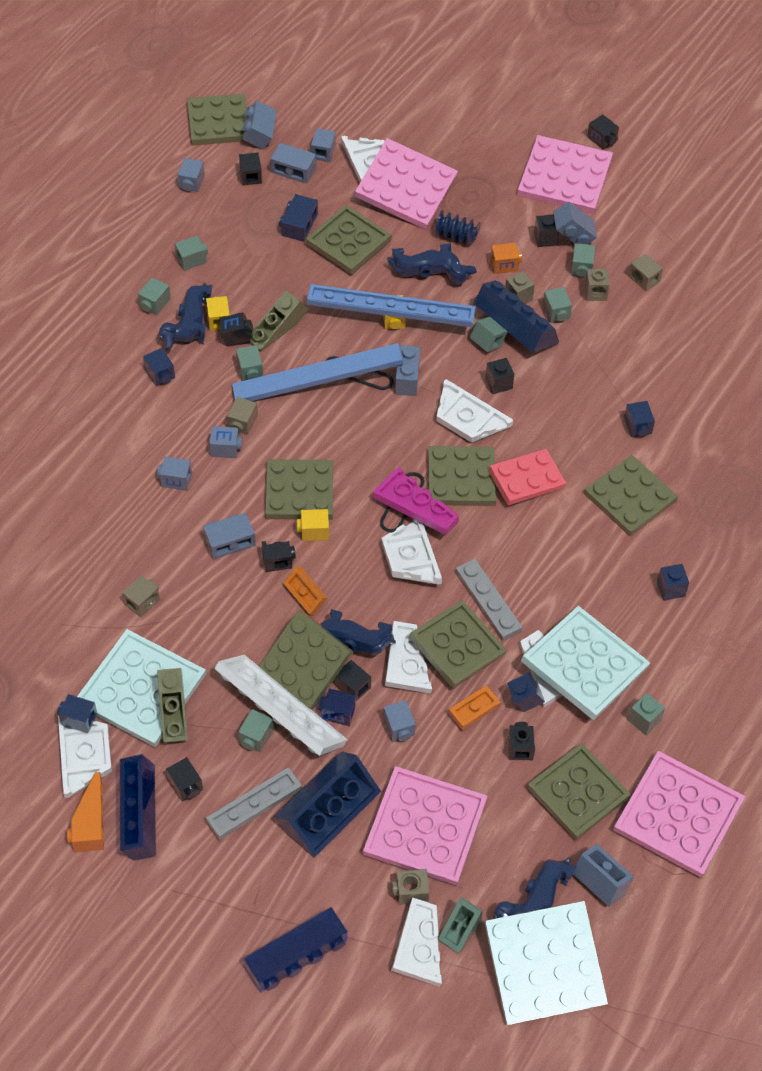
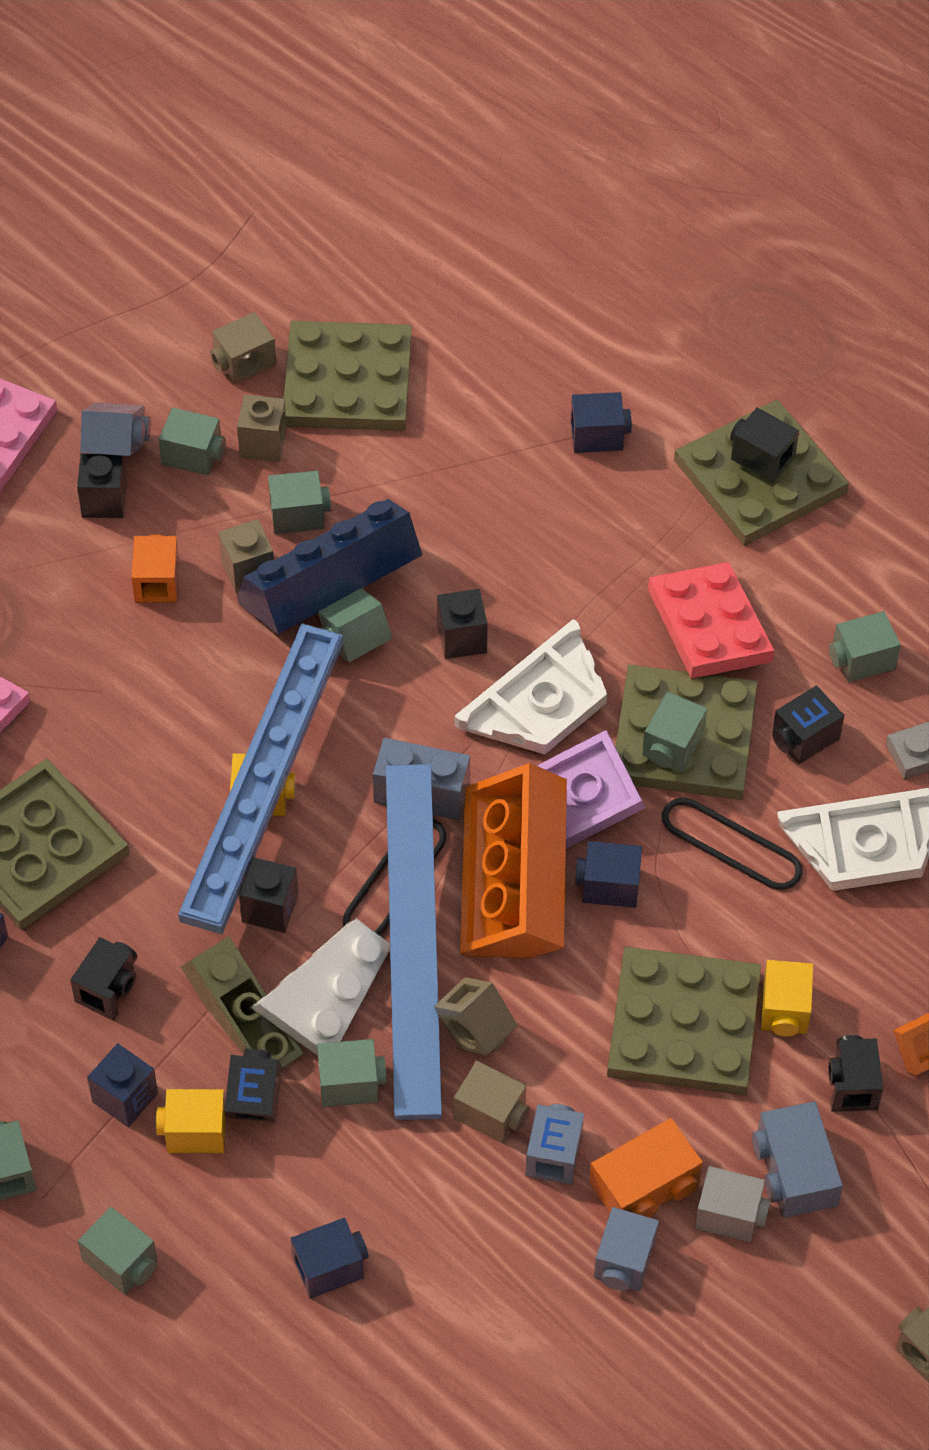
camera: 80 degrees left, 0 degrees up
dark blue animal [158,283,212,351] -> none
dark pink wing [373,467,459,535] -> none
dark blue animal [387,243,477,285] -> none
dark blue piece [436,210,481,246] -> none
none -> black brick [70,937,138,1021]
none -> dark blue brick [87,1043,158,1128]
none -> black brick [239,857,298,933]
none -> white wing [251,919,390,1056]
none -> olive plate [284,321,412,431]
none -> dark tan brick [434,977,518,1056]
none -> orange slope [460,763,567,958]
none -> lavender plate [537,730,646,849]
none -> dark blue brick [575,841,642,908]
none -> orange brick [589,1118,703,1218]
none -> sand green brick [642,692,707,772]
none -> light grey brick [695,1166,771,1243]
none -> black brick [730,407,799,483]
none -> black brick [772,685,845,764]
none -> sand green brick [829,611,901,682]

